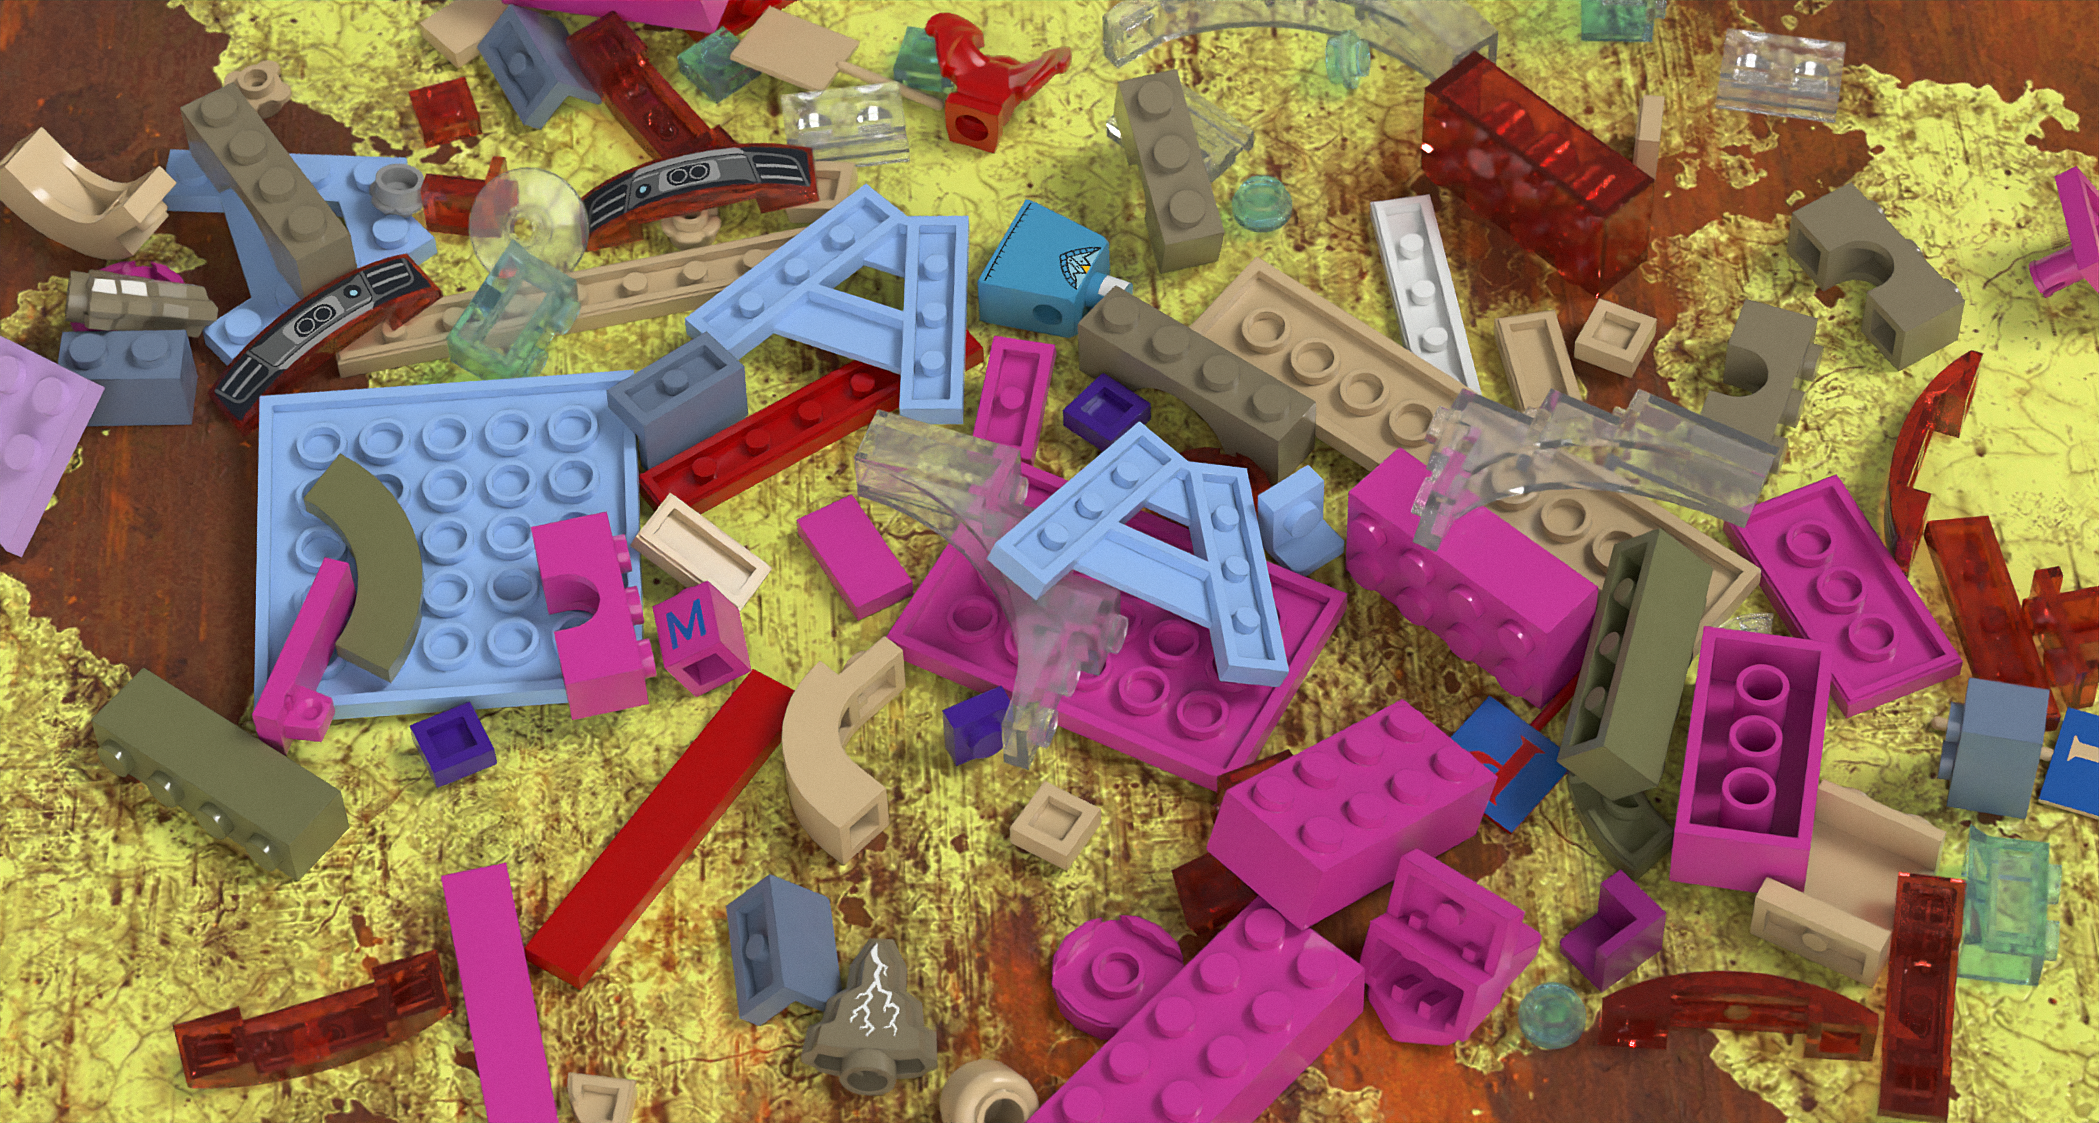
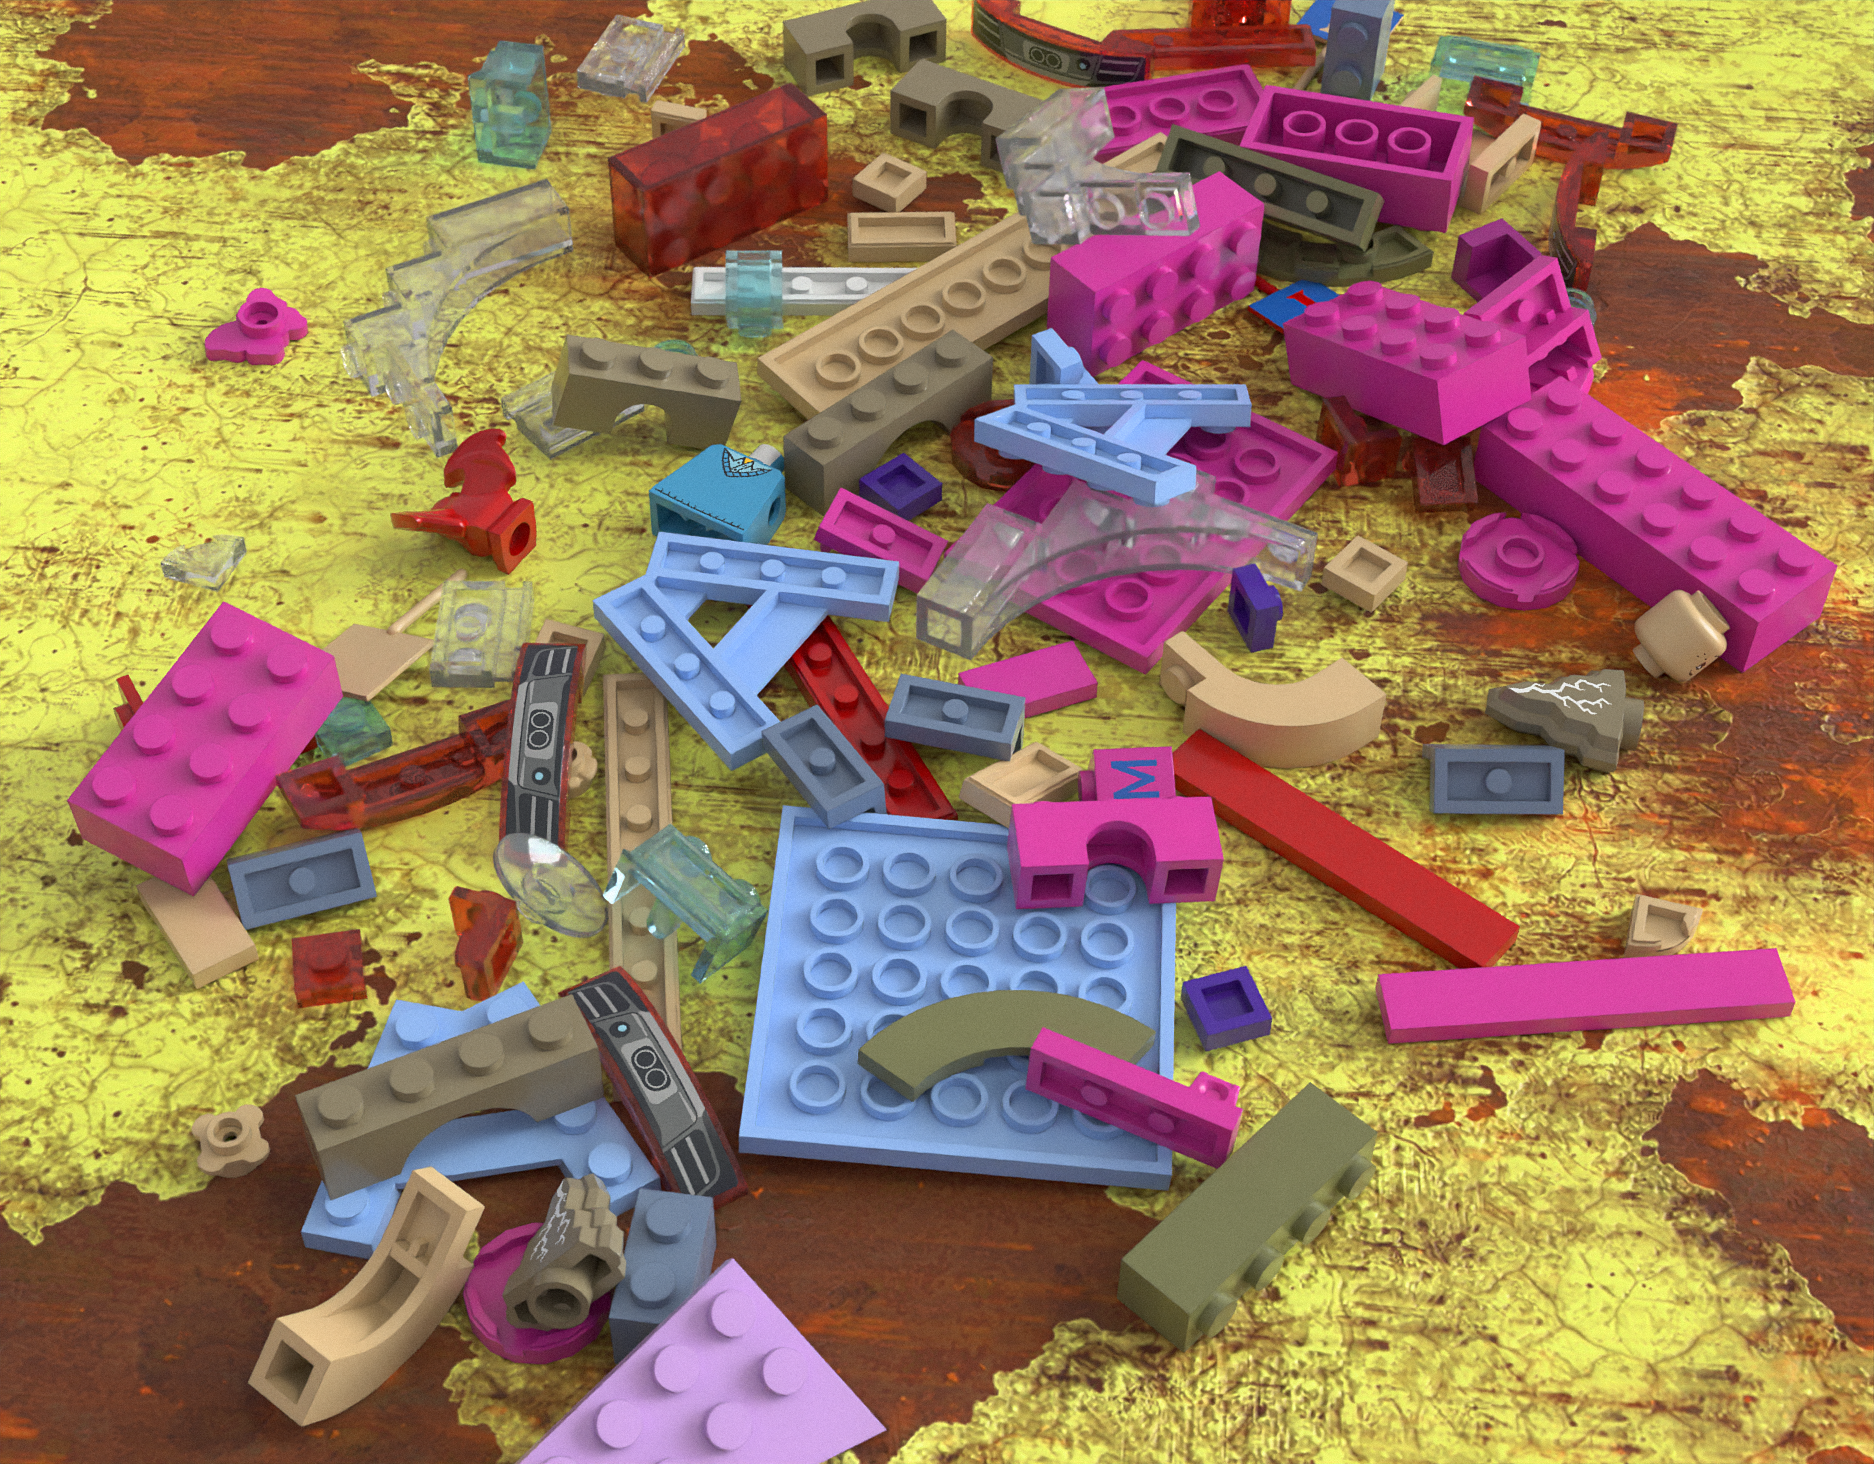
camera: 85 degrees left, 5 degrees down
clear red slope [173,949,454,1089] -> none
light grey plate [369,164,429,218] -> none
clear light blue plate [893,26,955,93] -> none
clear light blue plate [1326,29,1370,89] -> none
none -> clear light blue brick [726,251,784,338]
none -> sand blue panel [885,674,1026,761]

